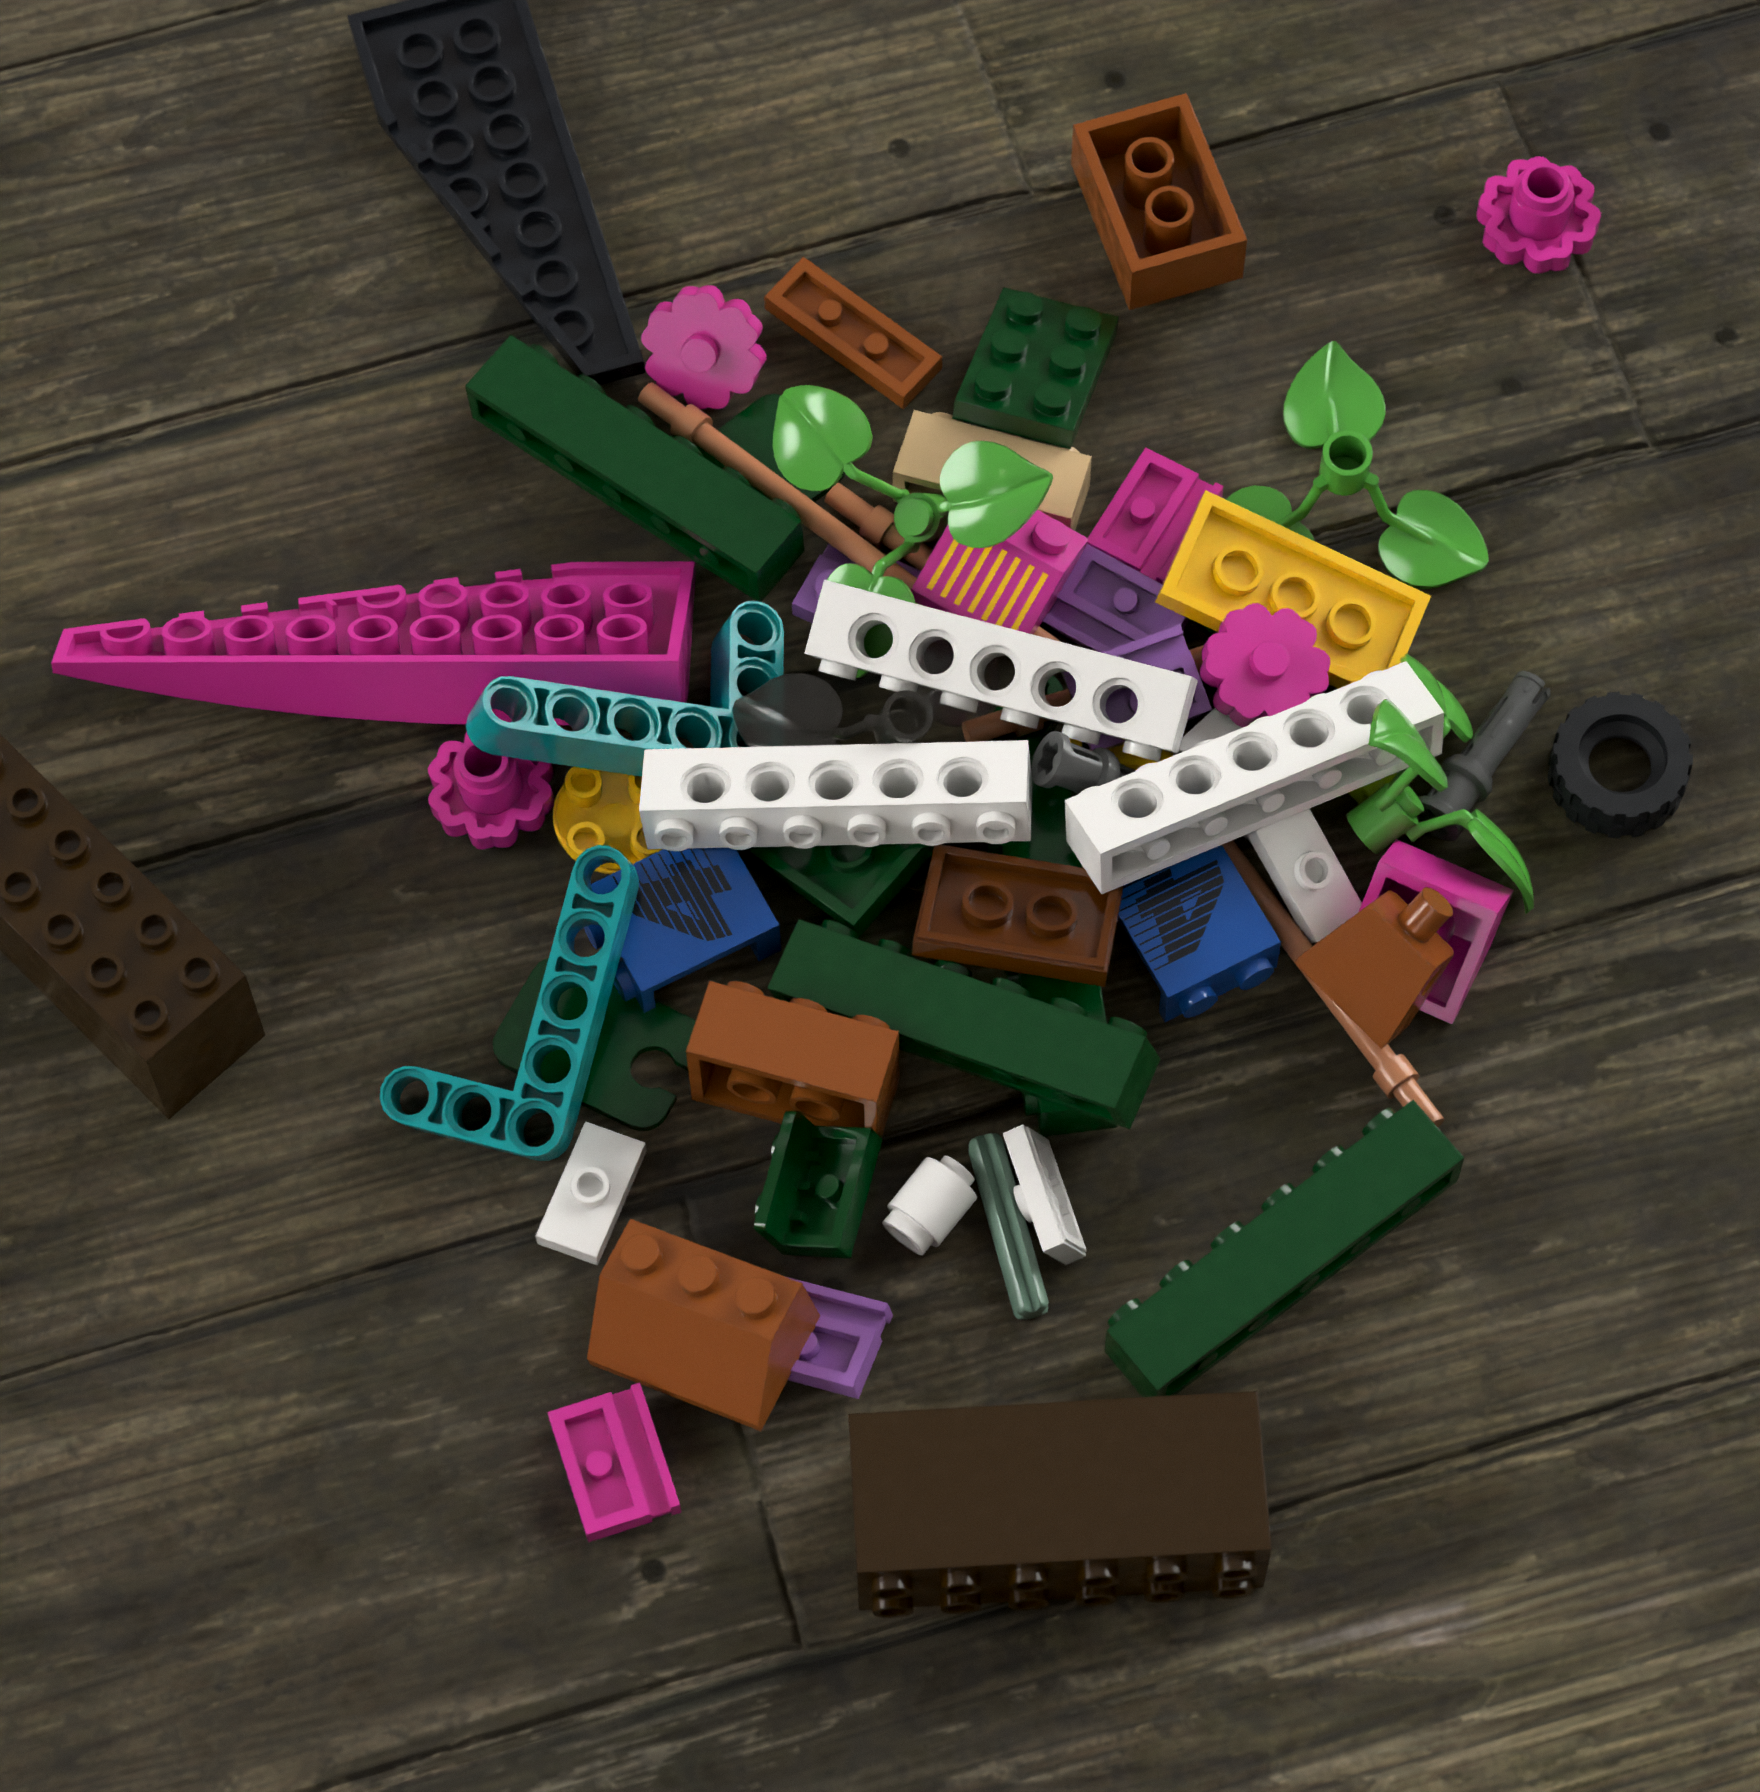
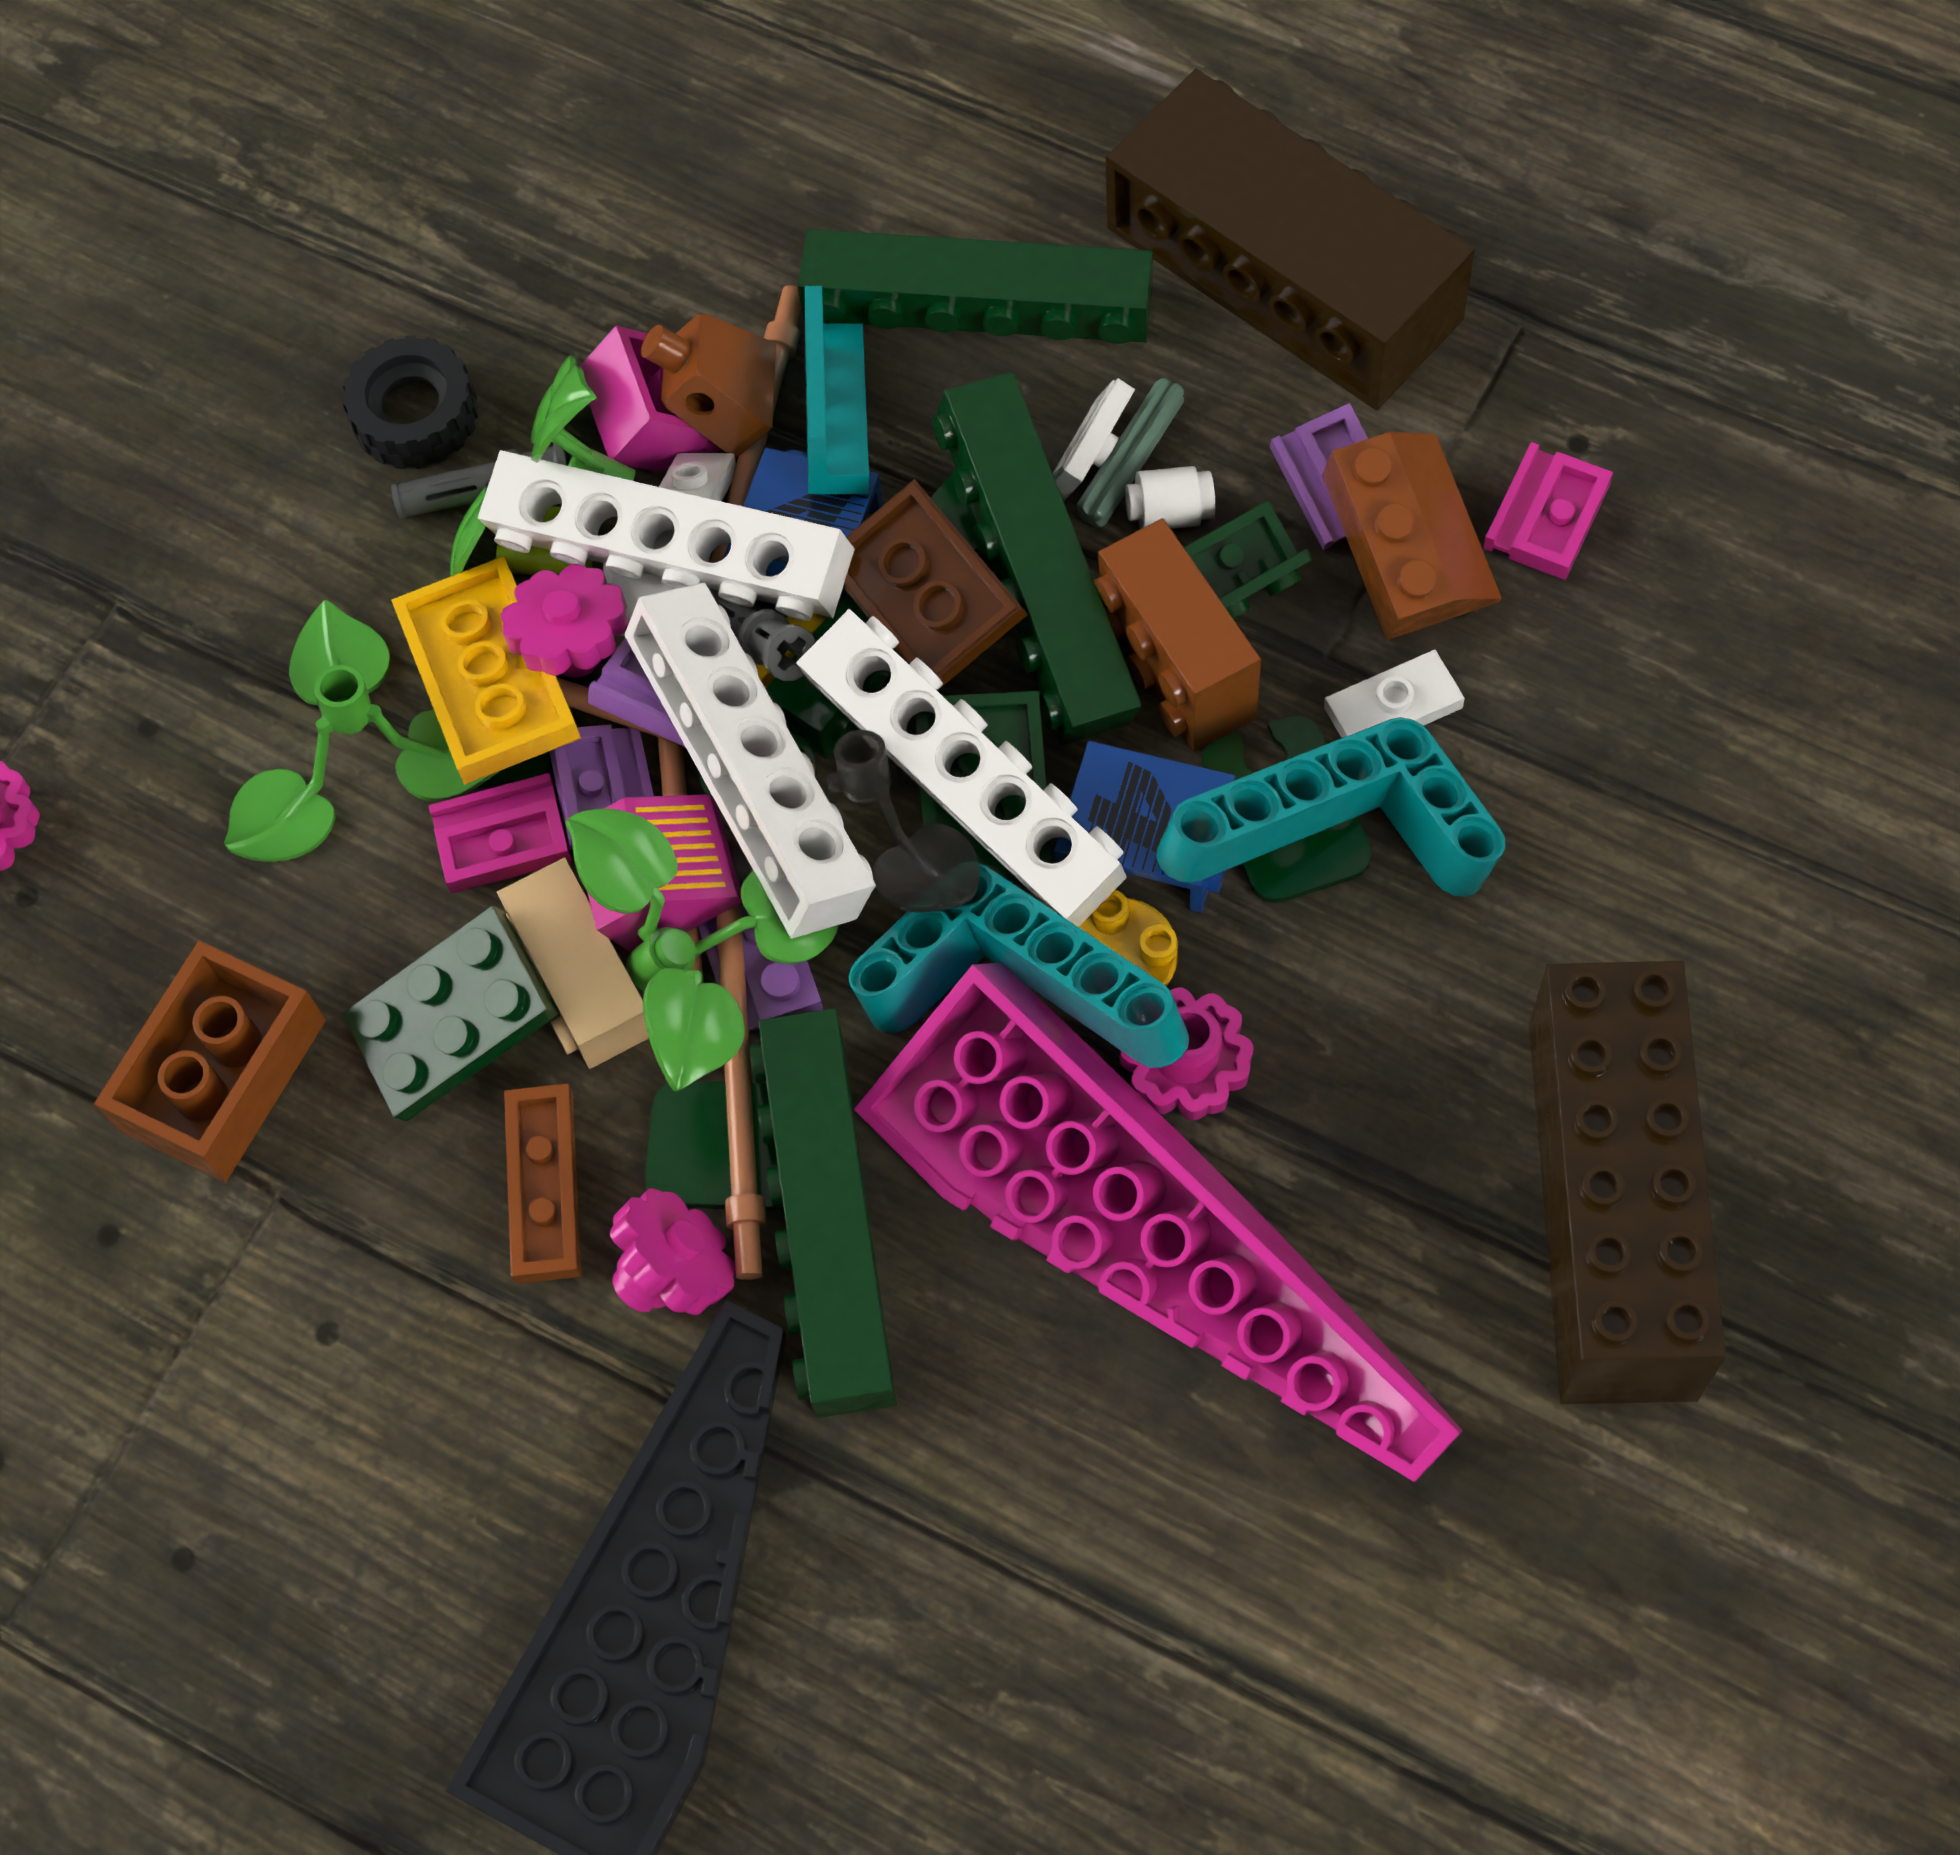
camera: 130 degrees left, 0 degrees up
none -> teal fence [805,286,869,494]

